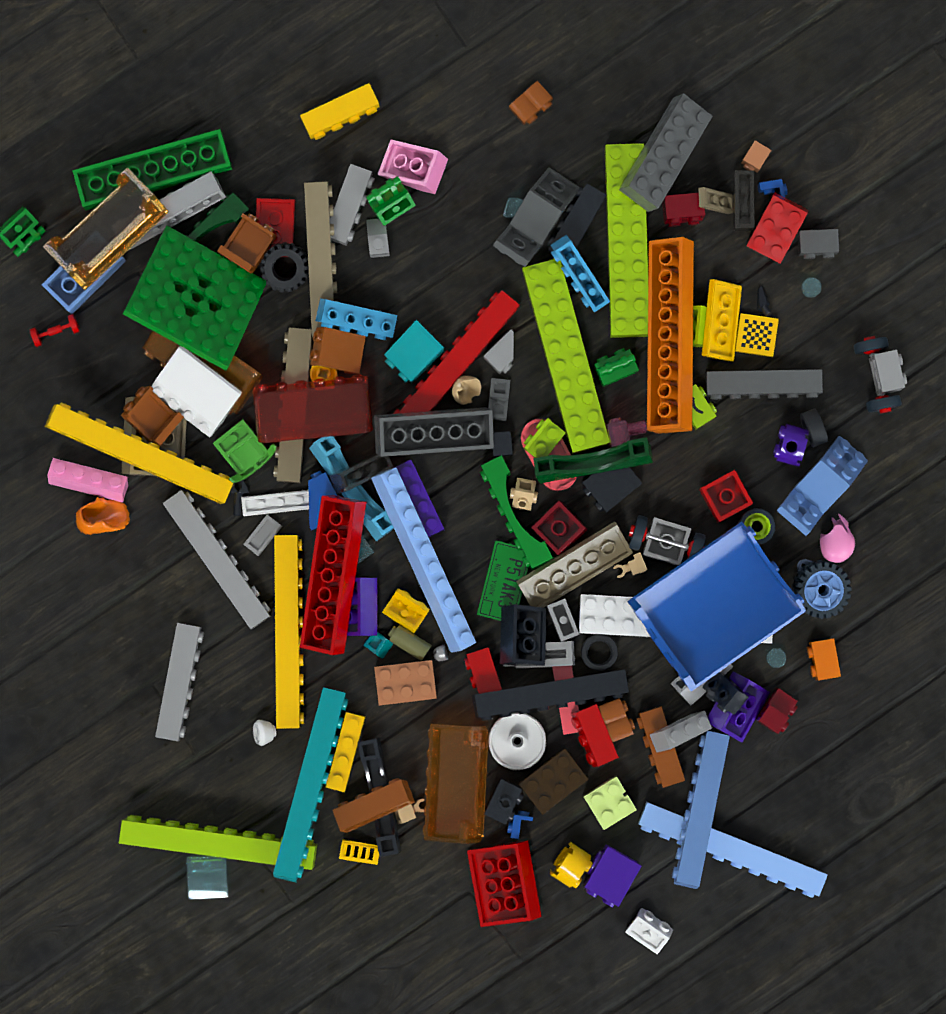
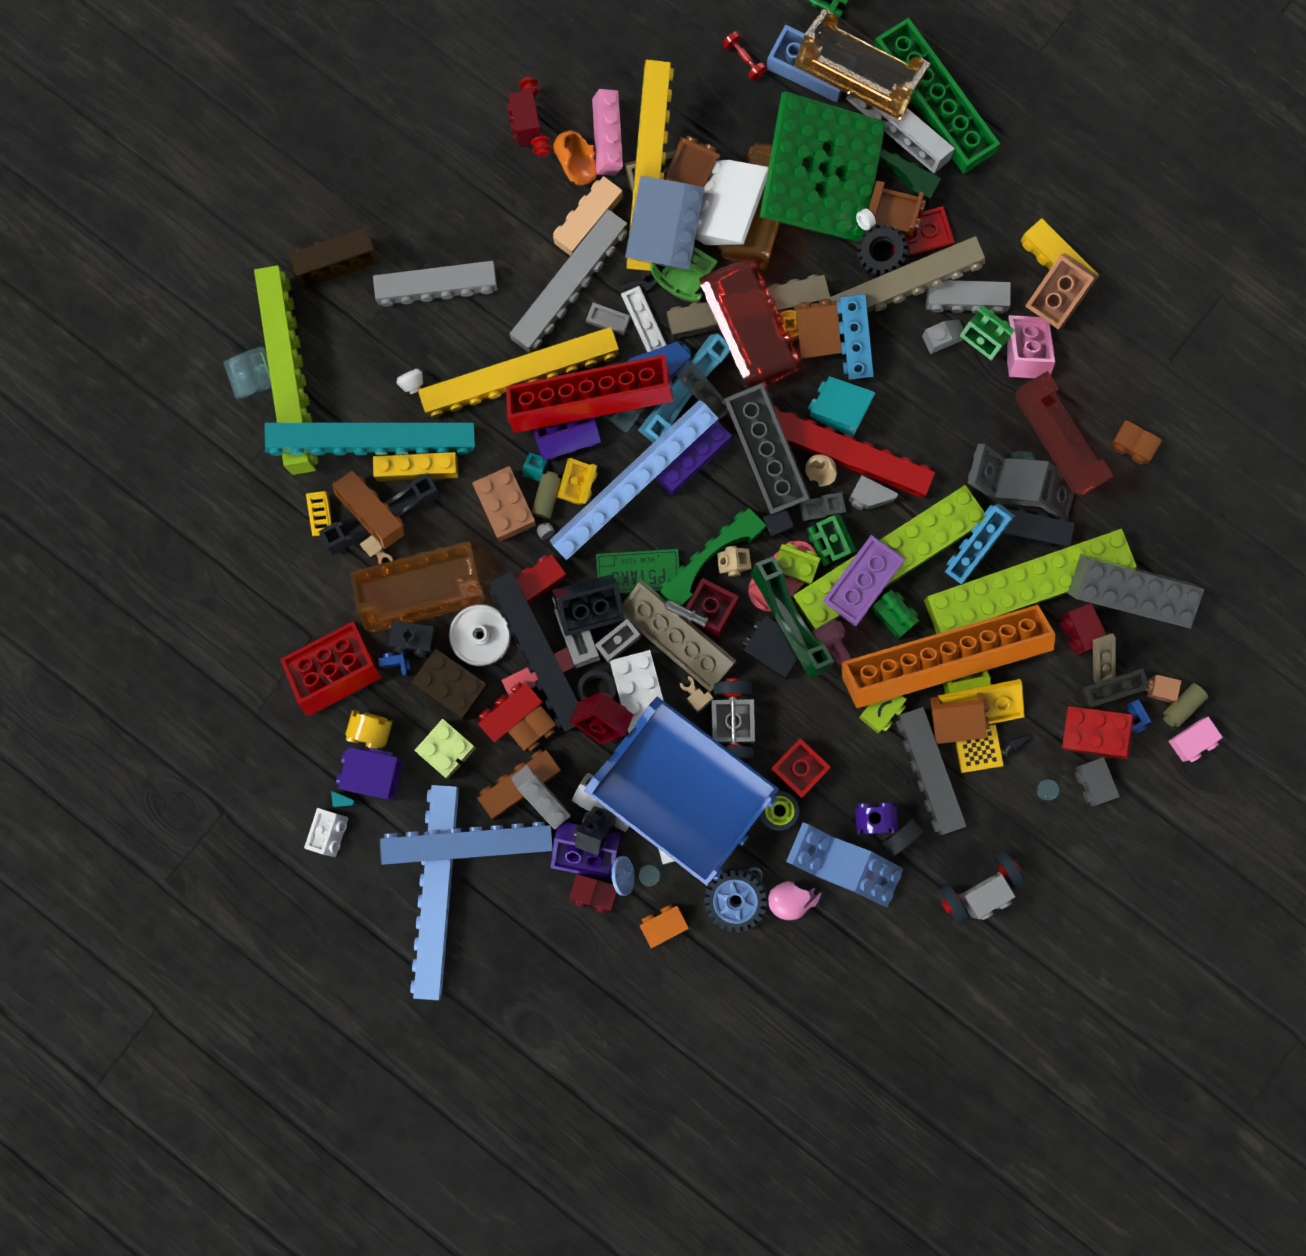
camera: 75 degrees right, 5 degrees down
none -> dark brown brick [288,227,380,289]
none -> teal slope [331,791,357,808]
none -> dark red brick [506,77,552,157]
none -> light nougat brick [553,176,623,256]
none -> dark red brick [570,692,634,745]
none -> light blue wheel [612,856,634,896]
none -> sand blue slope [625,176,705,270]
none -> dark grey piece [664,600,709,628]
none -> green brick [807,514,857,566]
none -> medium lavender tile [822,535,905,626]
none -> white tile [856,209,876,230]
none -> dark orange panel [930,693,990,744]
none -> clear red windscreen [1015,371,1114,495]
none -> nougat brick [1026,253,1099,329]
none -> olive brick [1163,683,1208,727]
none -> bright pink brick [1169,717,1223,762]

